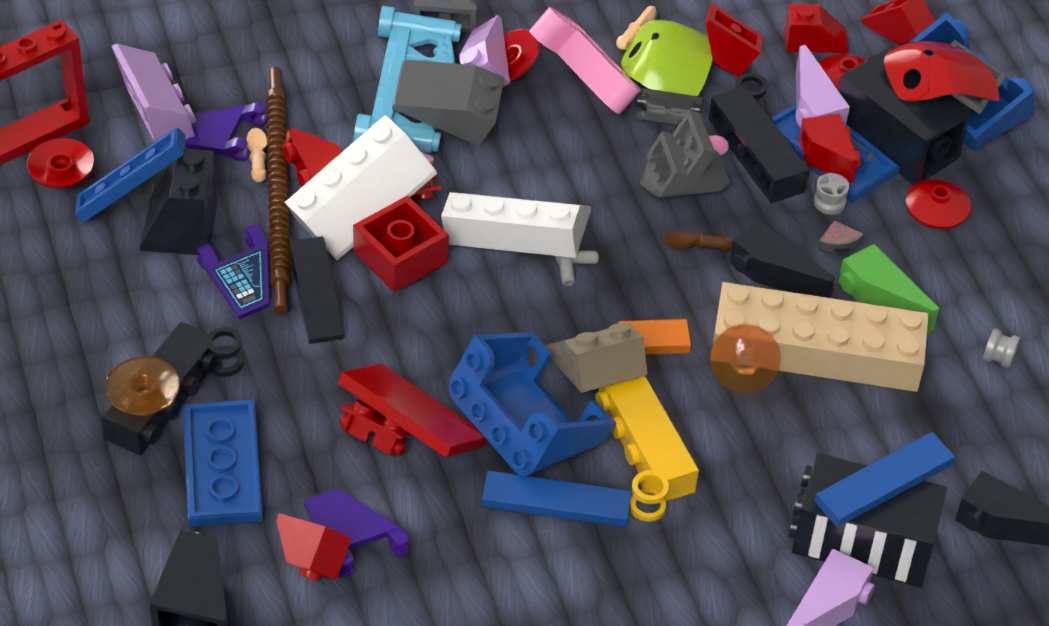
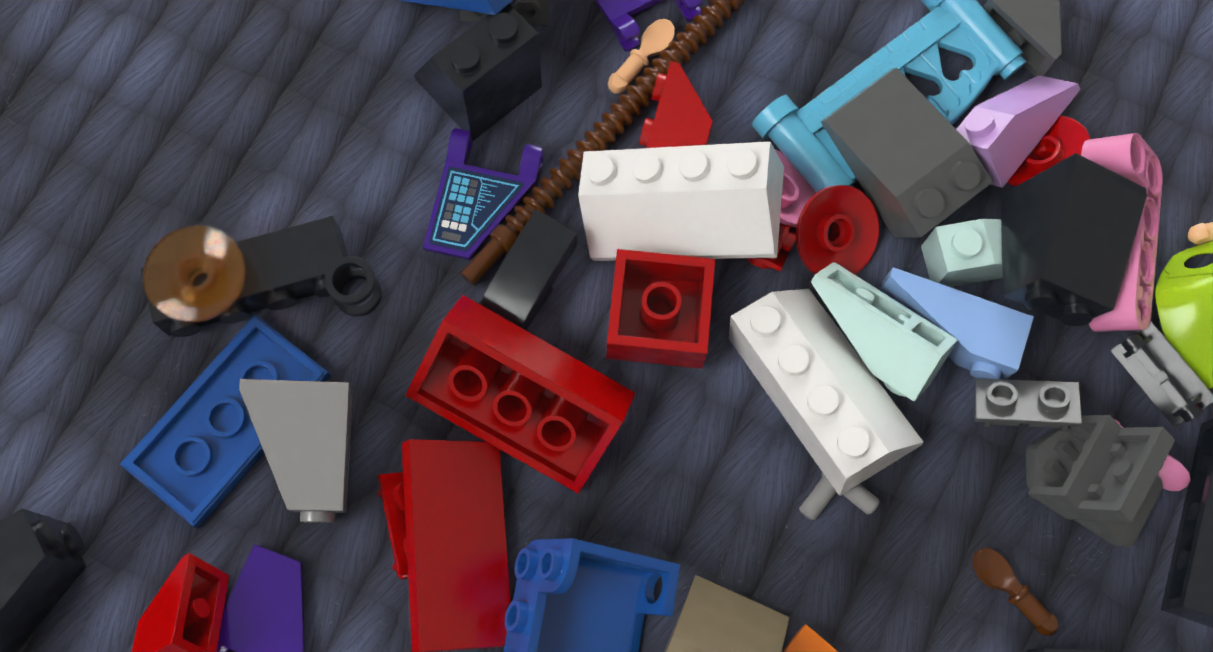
camera: 45 degrees right, 25 degrees up
none -> light grey slope [239,379,353,523]
none -> red slope [405,295,635,494]
none -> red dish [796,185,879,275]
none -> light aqua slope [811,262,958,401]
none -> light blue slope [880,267,1034,380]
none -> light aqua slope [921,219,1003,287]
none -> dark grey hinge [974,378,1082,431]
none -> black slope [1000,153,1147,326]

